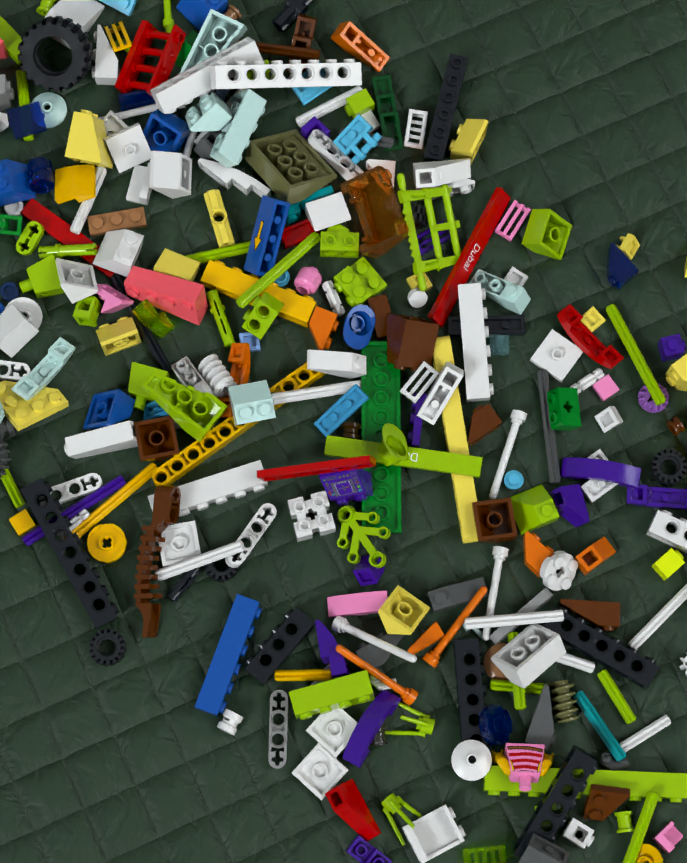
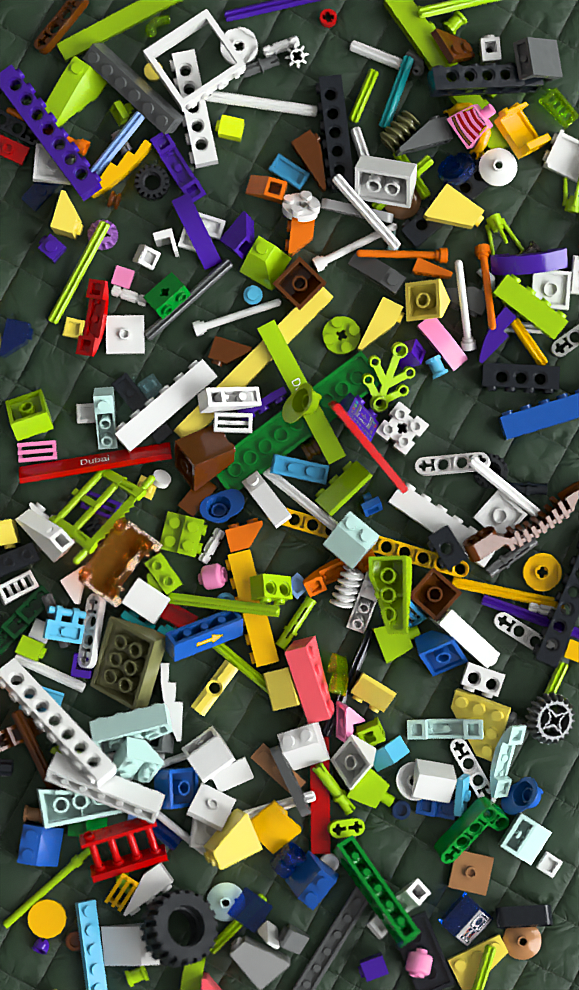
camera: 125 degrees left, 10 degrees up
none -> white panel [153,228,179,257]
none -> dark azure tile [268,153,310,191]
none -> dark grey beam [270,744,312,817]
none -> lime slope [315,461,373,517]
none -> lime plate [323,316,361,355]
none -> light yellow slope [357,297,405,351]
none -> blue tile [361,492,383,517]
none -> medium azure slope [373,735,410,772]
none -> light yellow slope [423,184,484,229]
none -> medium azure bush [425,355,448,379]
none -> black brick [426,525,468,570]
none -> white brick [460,662,505,699]
none -> dark grey pin [485,537,539,578]
none -> yellow panel [493,102,552,159]

